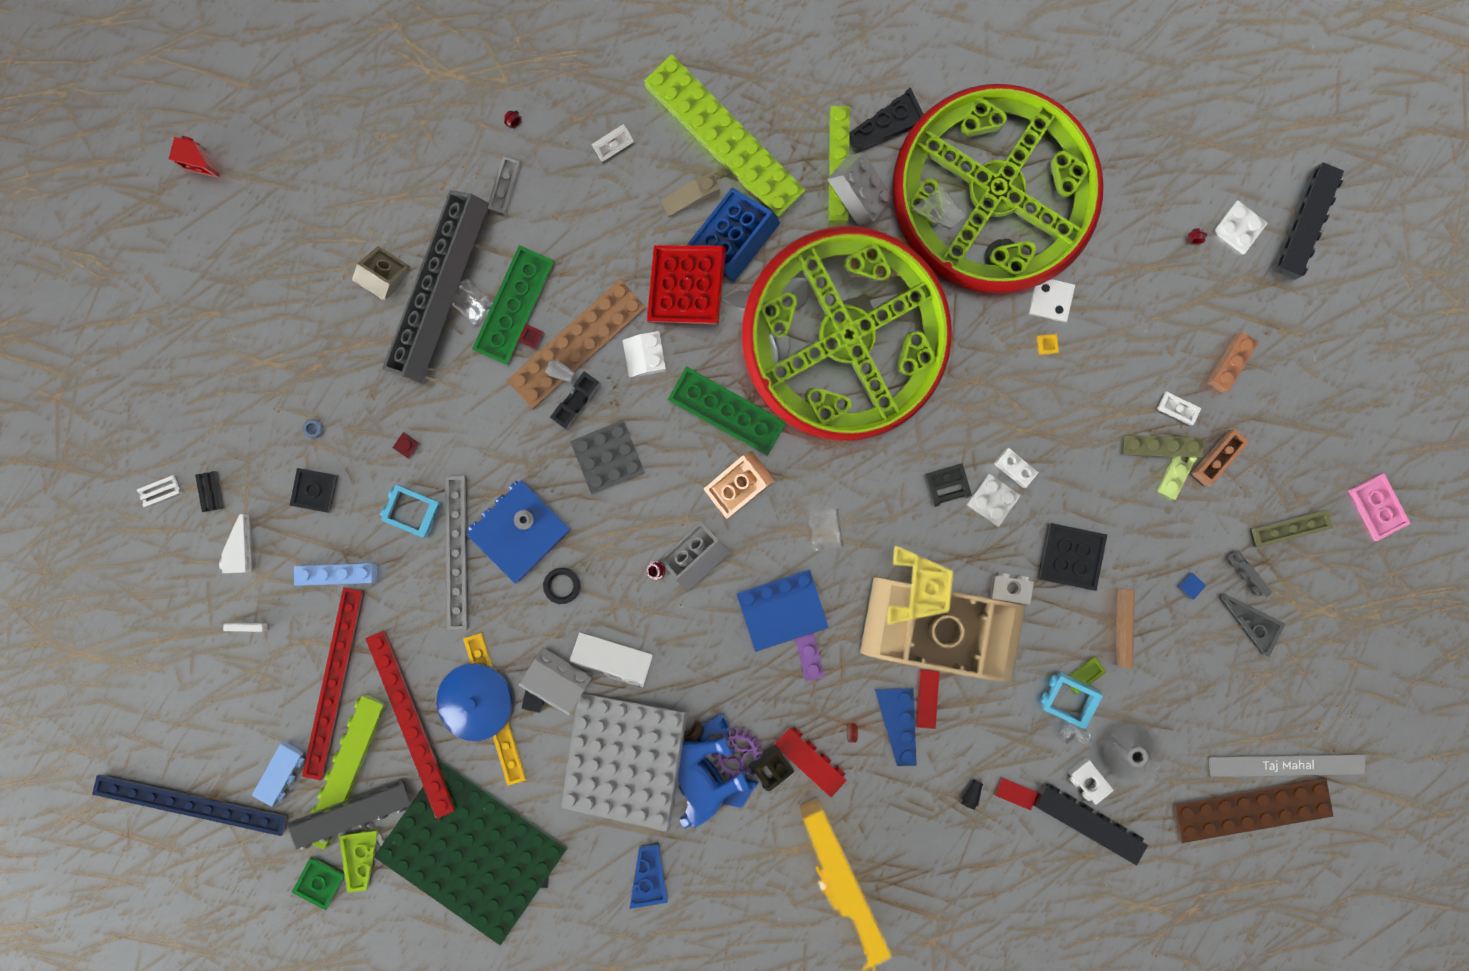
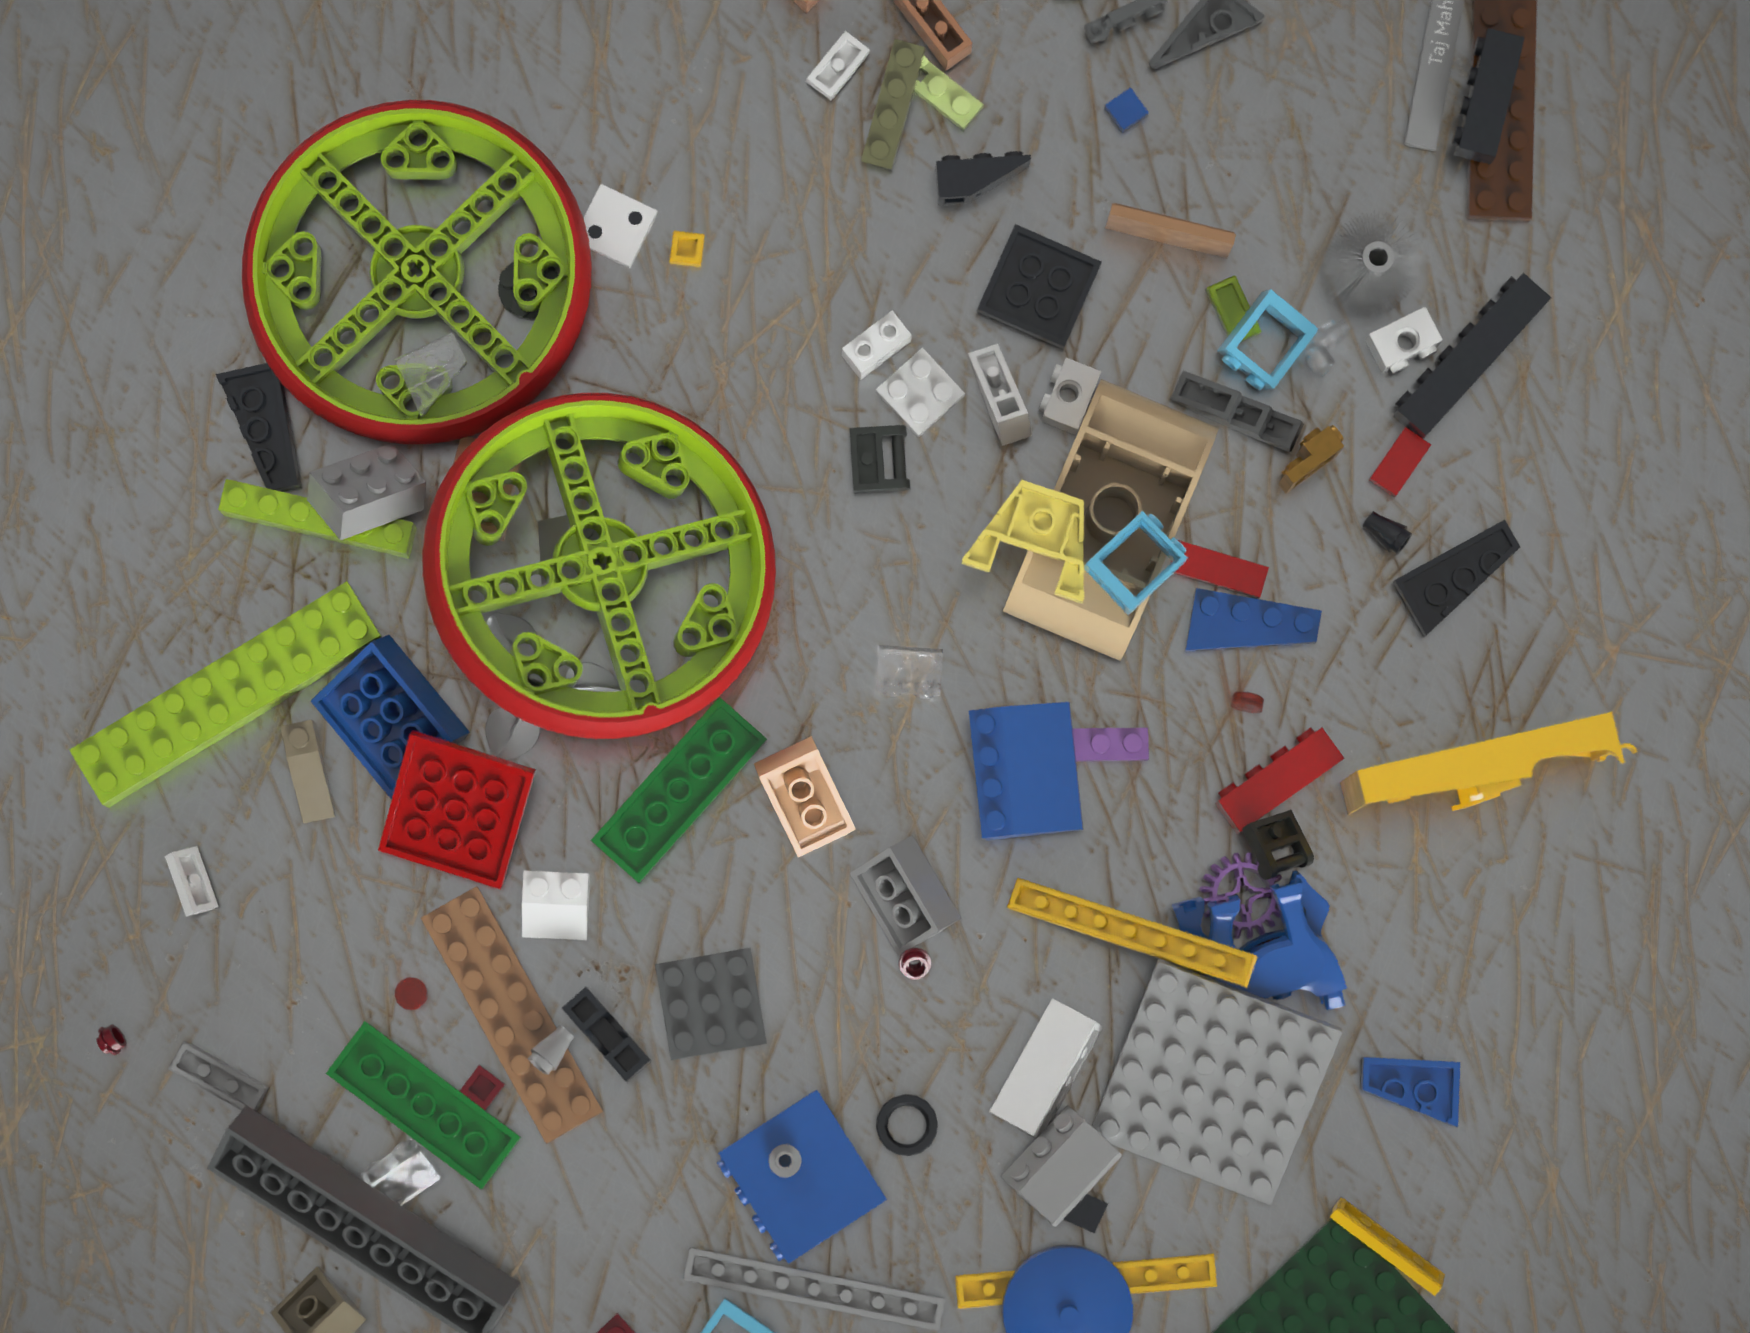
camera: 80 degrees left, 5 degrees down
none -> clear red tile [395,977,428,1010]
none -> black slope [935,151,1031,205]
none -> white slope [968,344,1032,446]
none -> yellow tile [1007,878,1257,988]
none -> medium azure window [1084,511,1187,615]
none -> dark grey slope [1170,370,1304,453]
none -> pearl gold plate [1279,425,1344,494]
none -> yellow tile [1330,1198,1445,1296]
none -> black wing [1393,520,1520,637]
none -> black brick [1451,28,1525,165]

